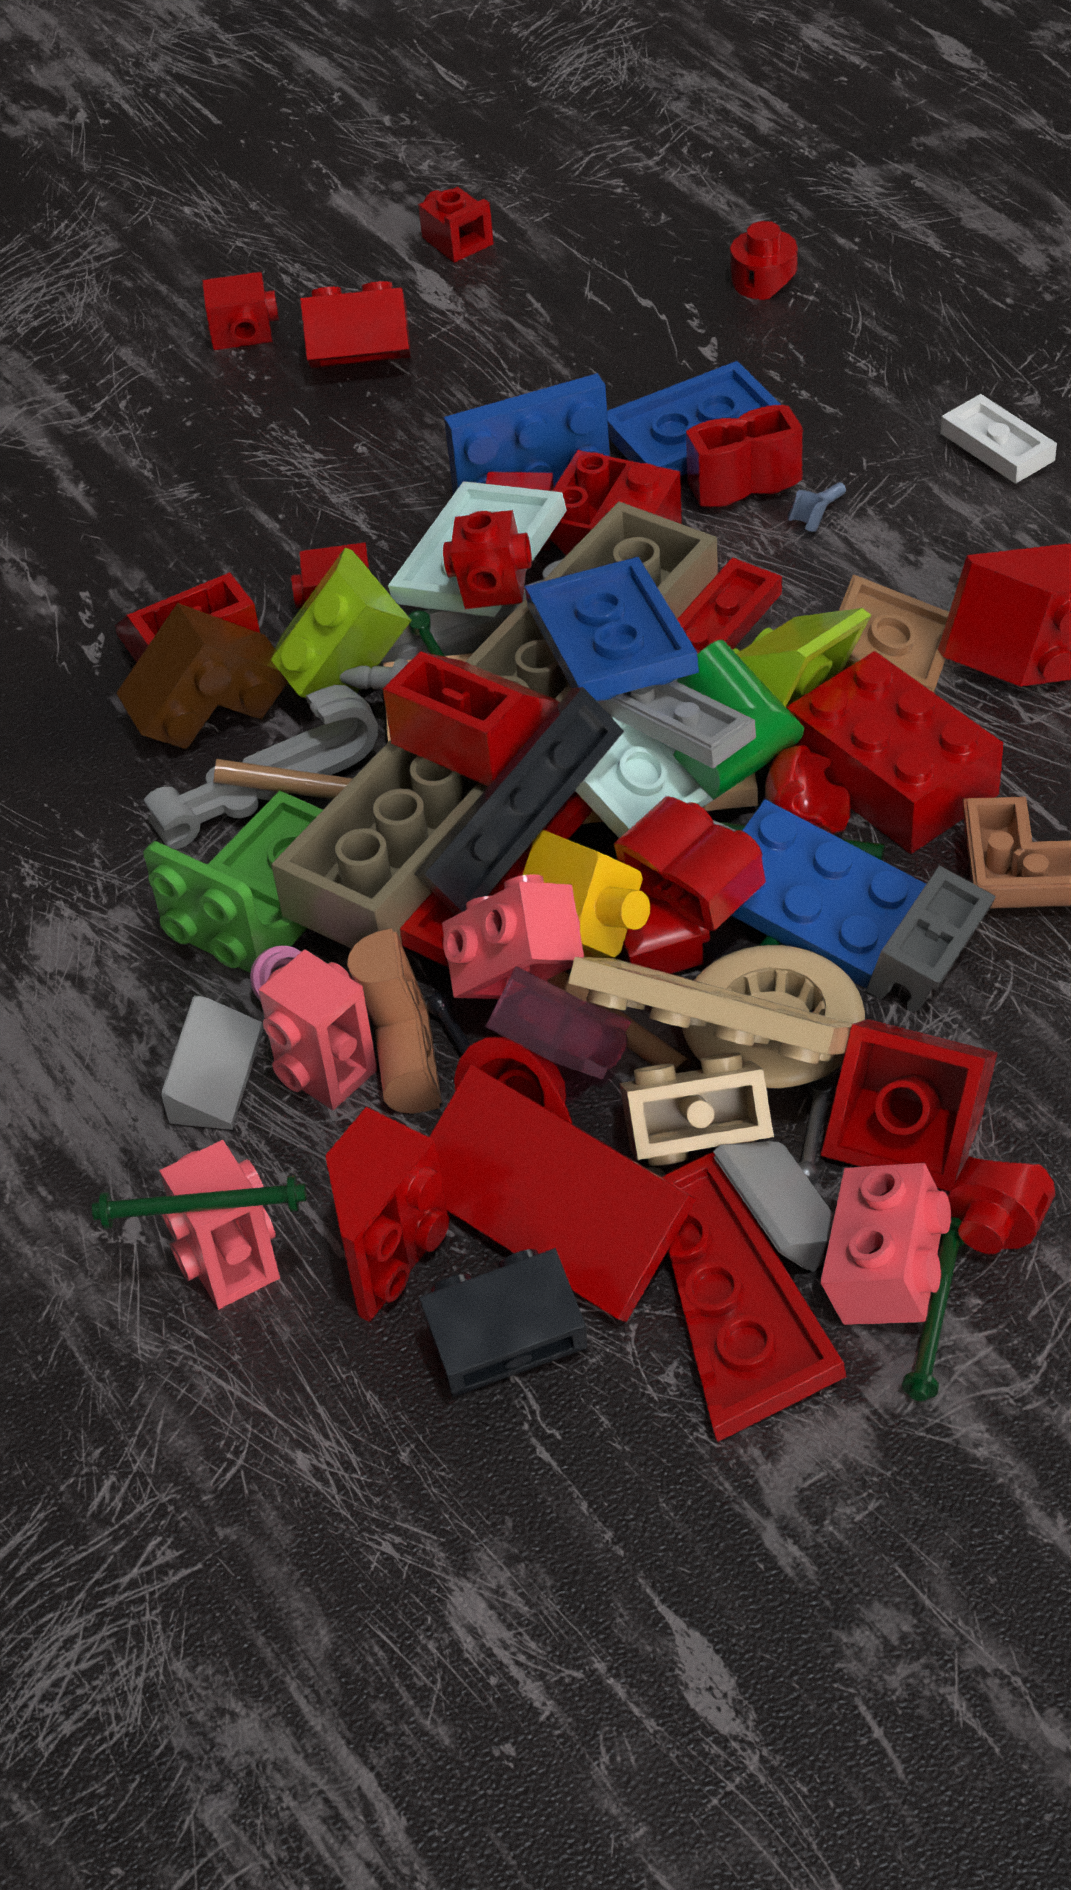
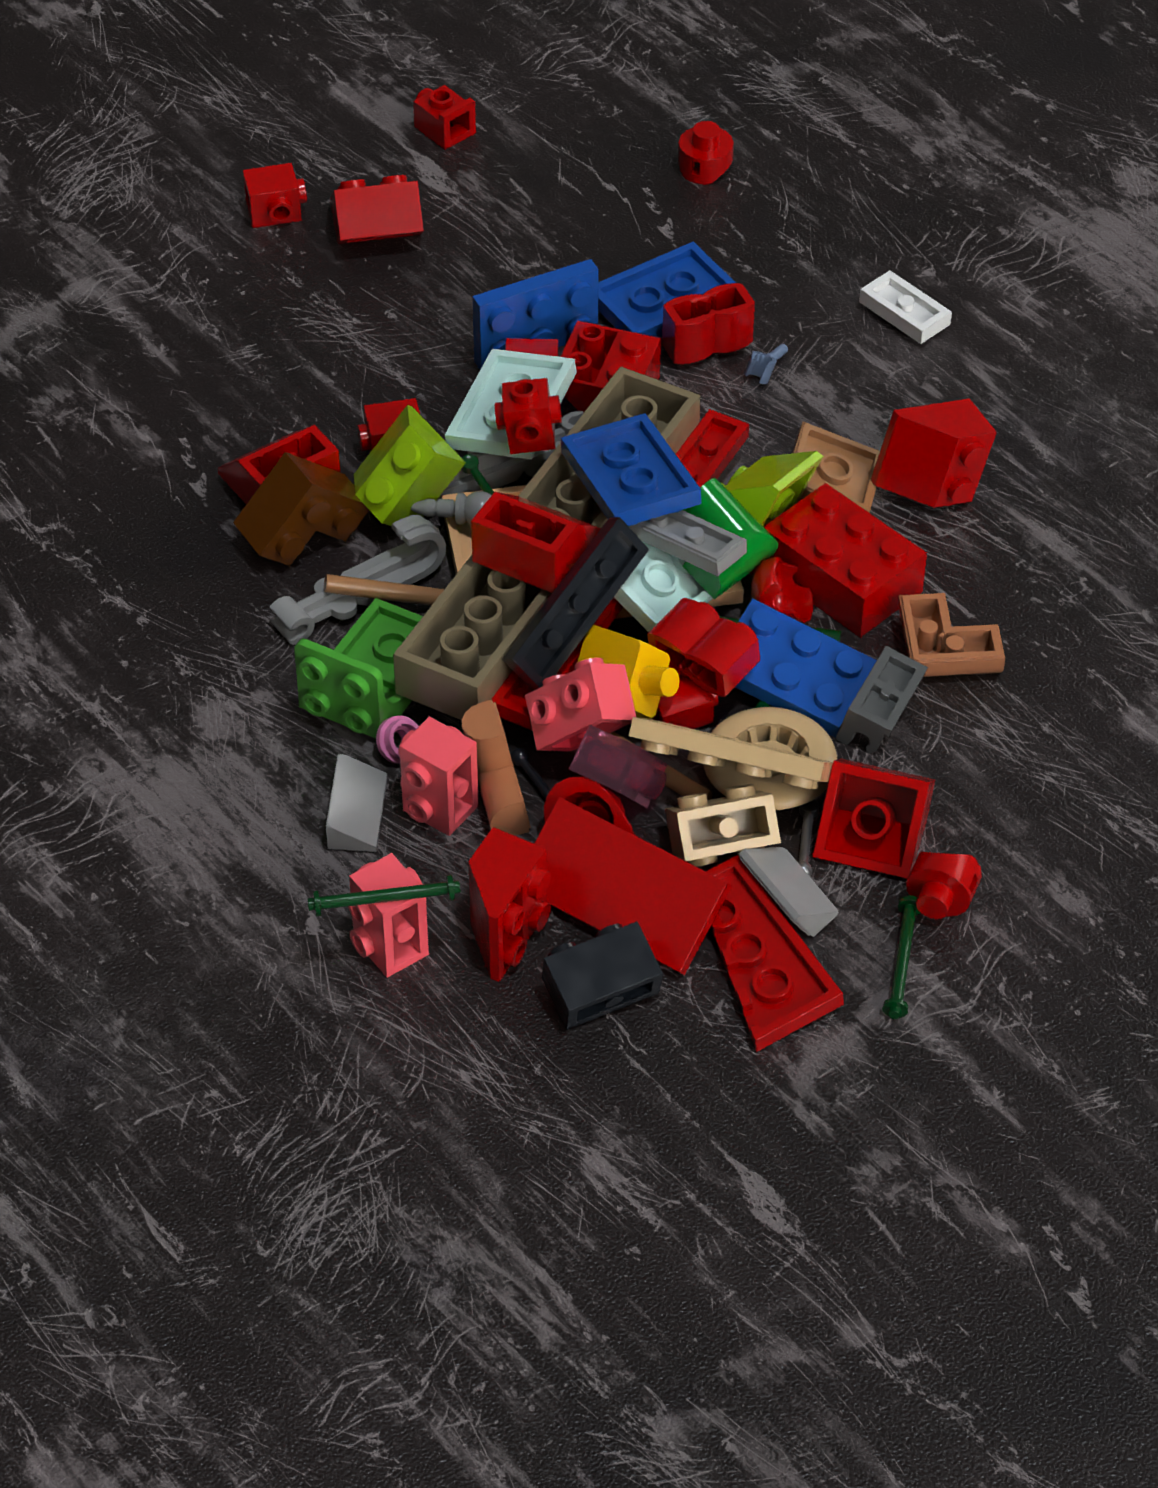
camera: 10 degrees left, 0 degrees up
coral brick [820,1163,951,1325] -> none

